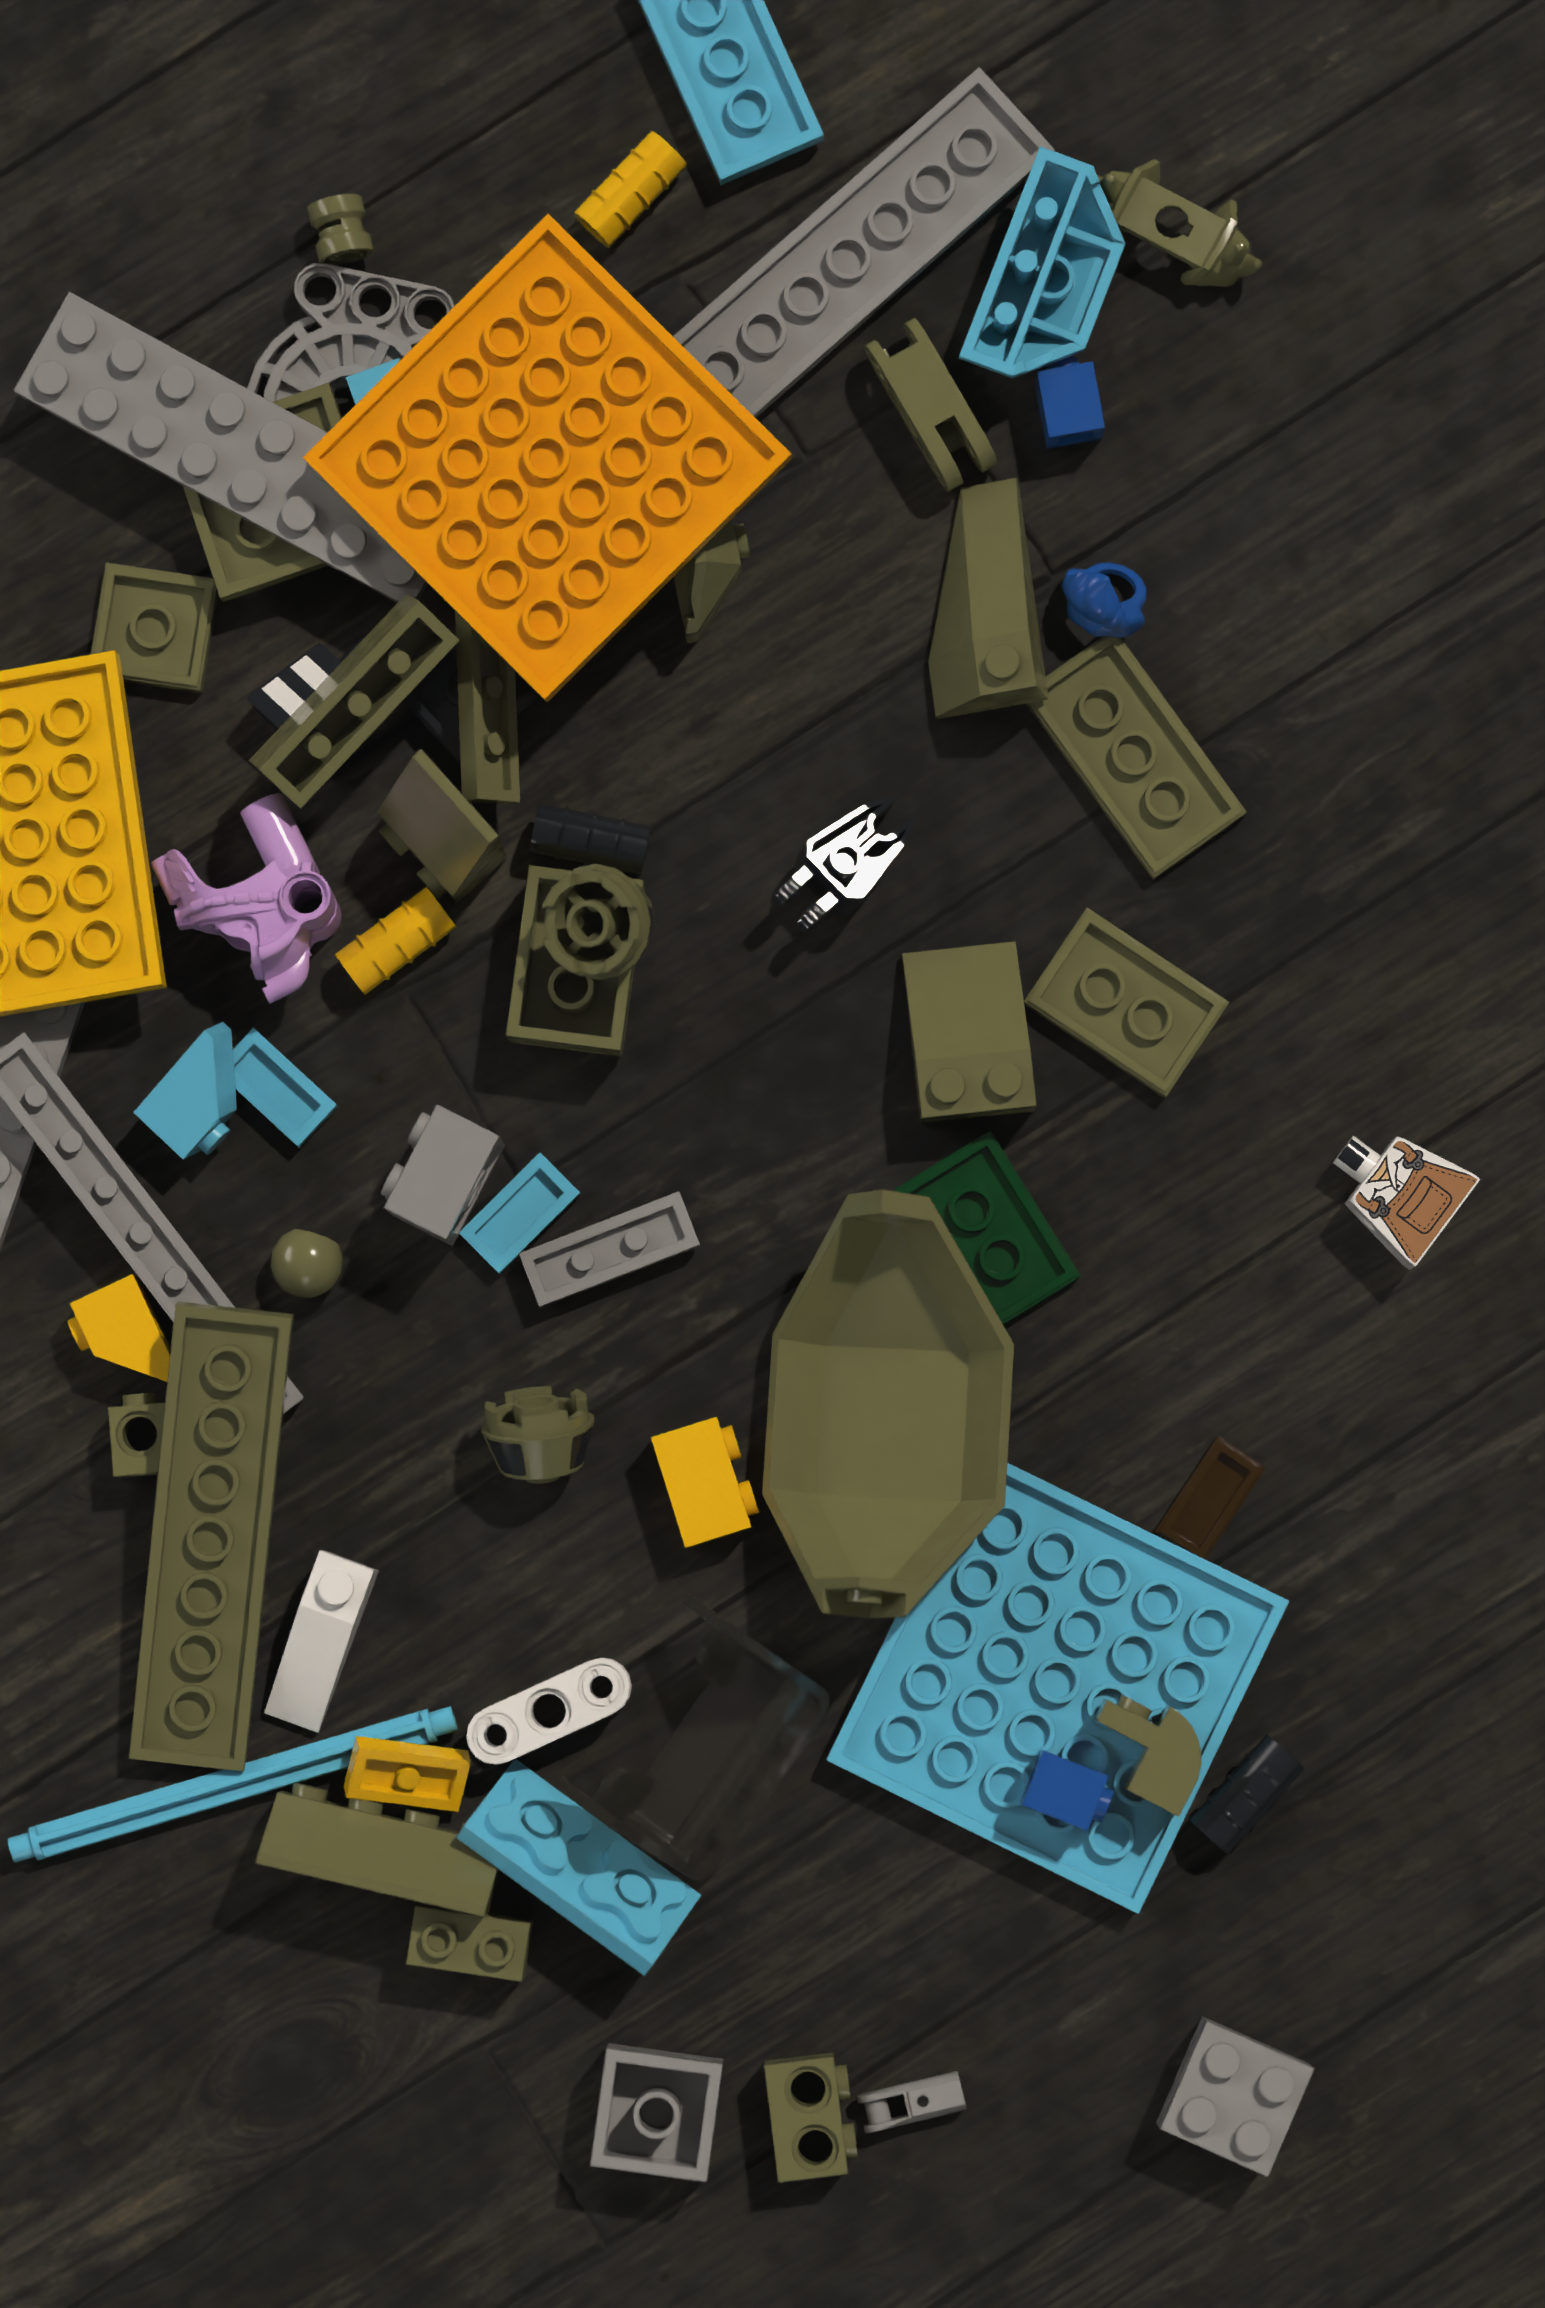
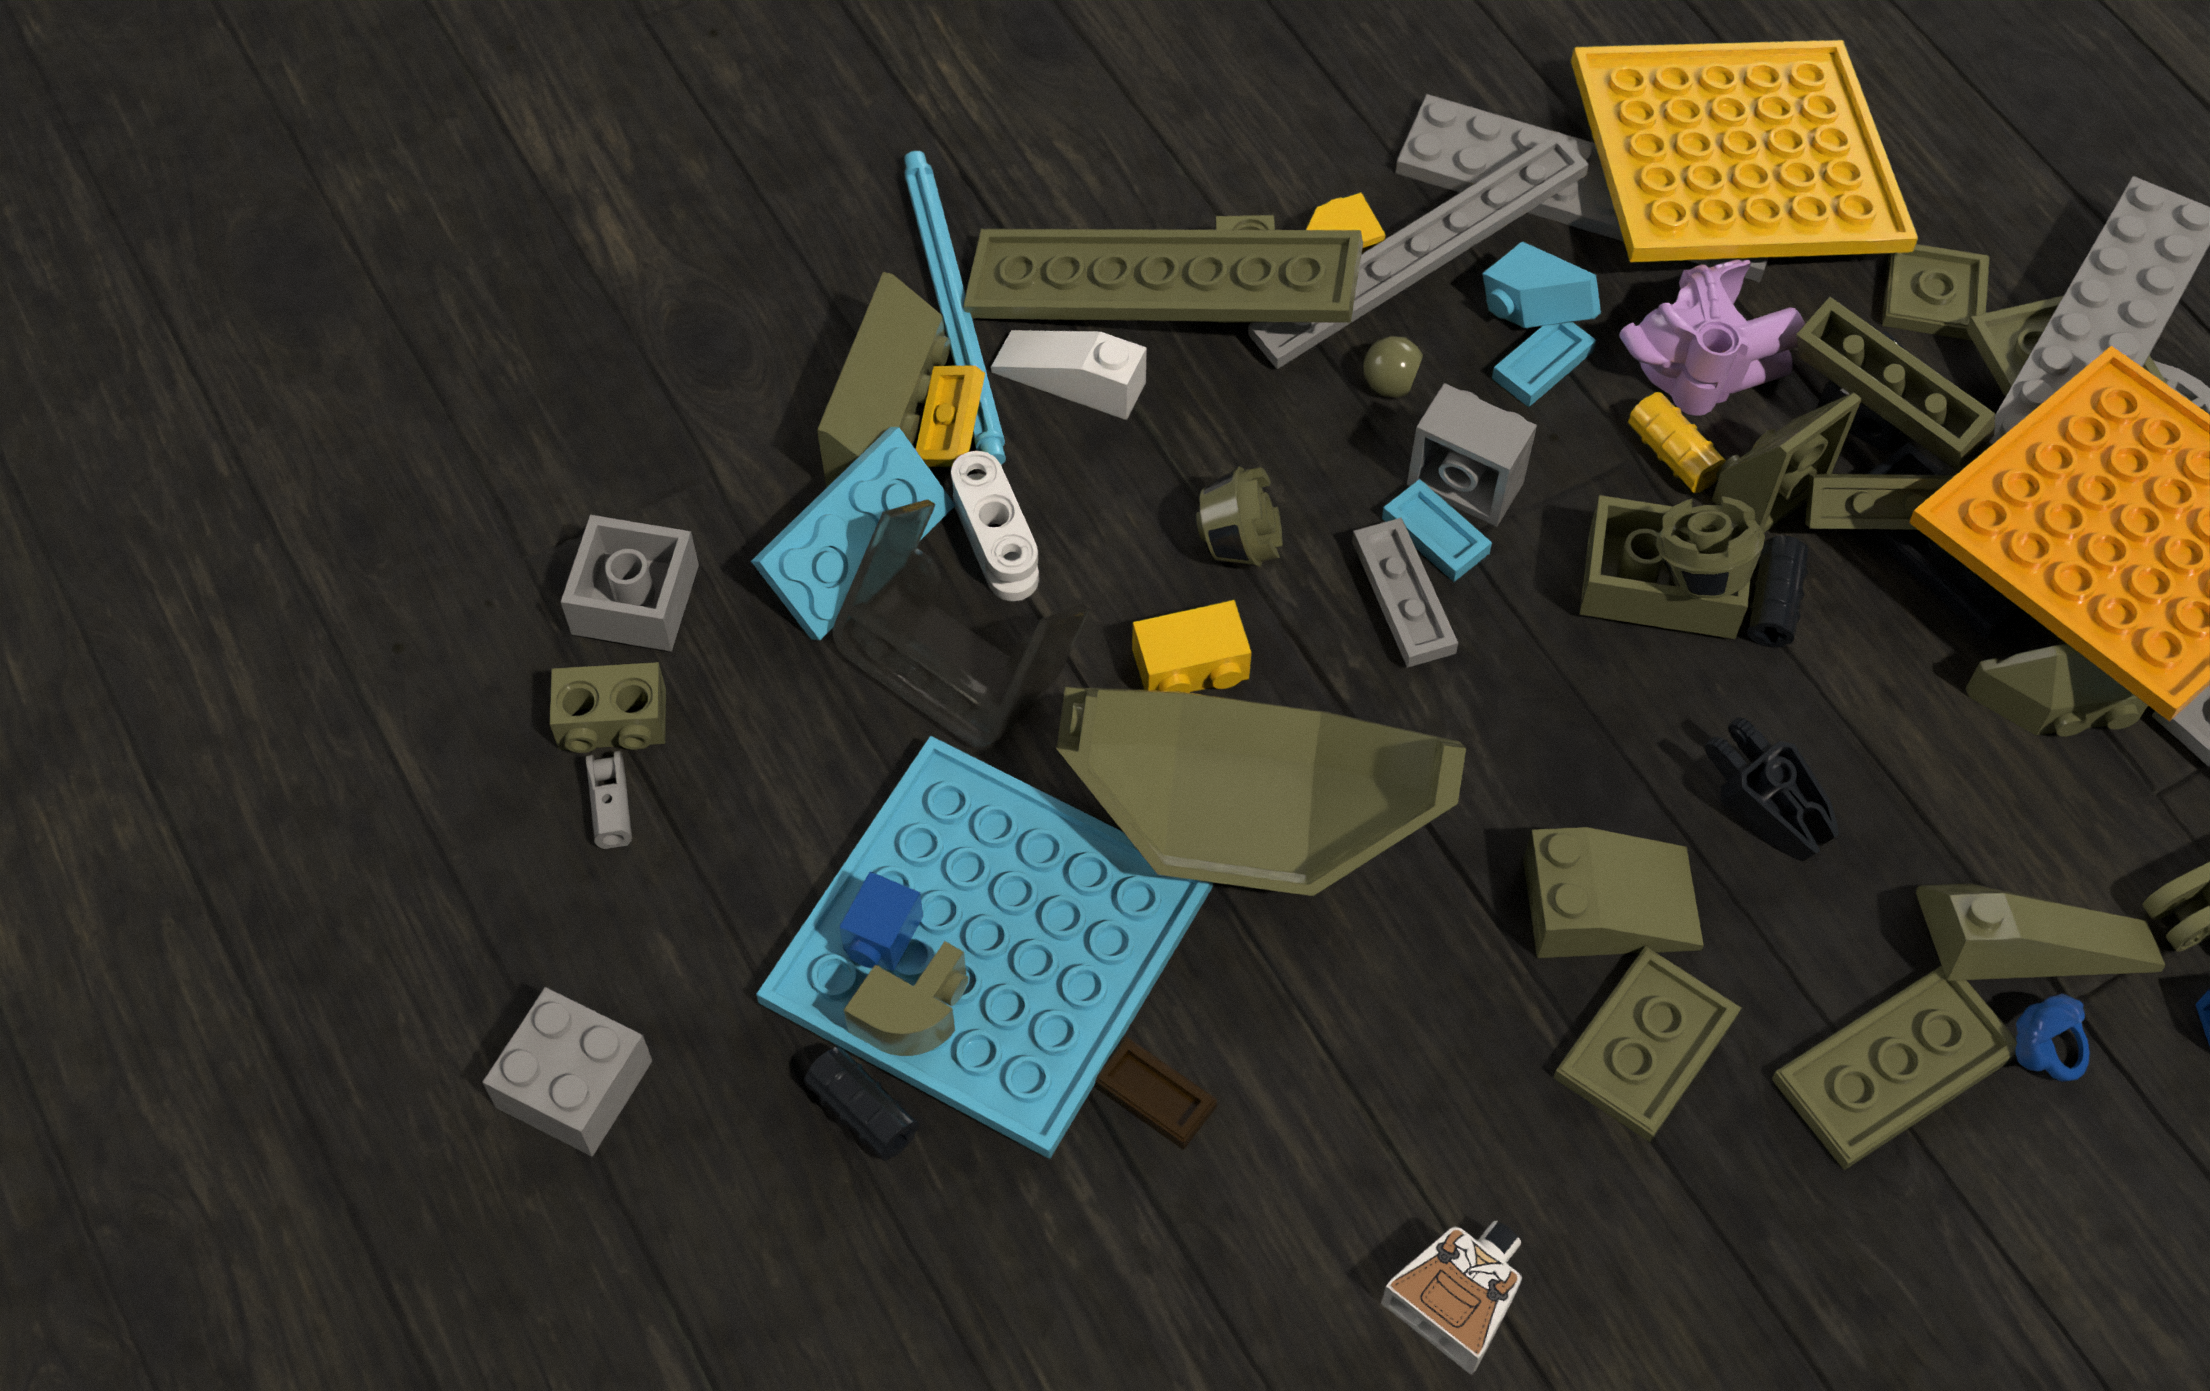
camera: 90 degrees right, 25 degrees down
olive brick [406,1903,533,1982] -> none
dark green tile [893,1130,1081,1324] -> none

